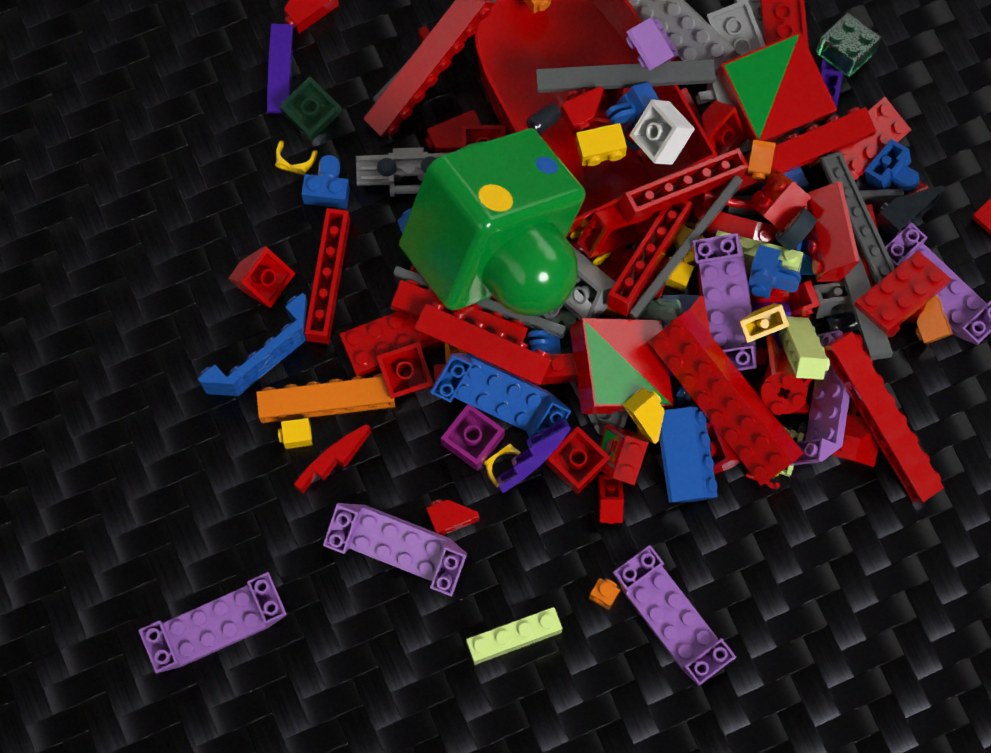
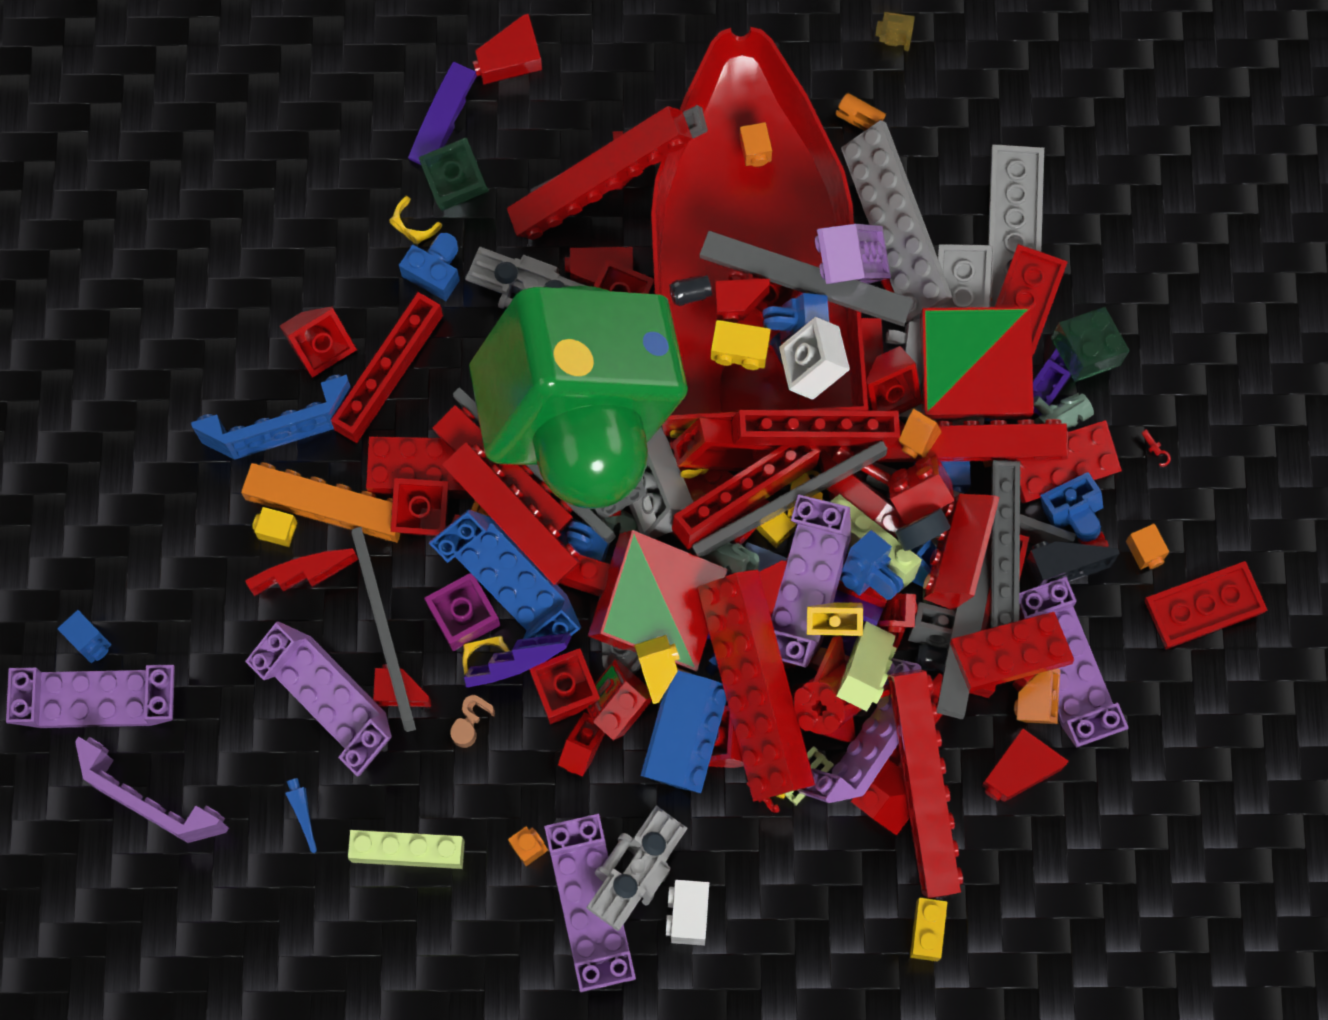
camera: 25 degrees right, 0 degrees up
none -> blue brick [57,610,111,663]
none -> medium lavender slope [75,737,229,843]
none -> blue piece [285,778,317,853]
none -> dark grey tile [351,527,416,732]
none -> nougat leg [451,695,495,748]
none -> light grey piece [586,806,687,931]
none -> white brick [666,880,709,946]
none -> yellow brick [910,898,947,962]
none -> red slope [982,729,1068,802]
none -> sand green piece [1033,393,1094,429]
none -> orange brick [1126,524,1169,569]
none -> red hand [1142,429,1171,467]

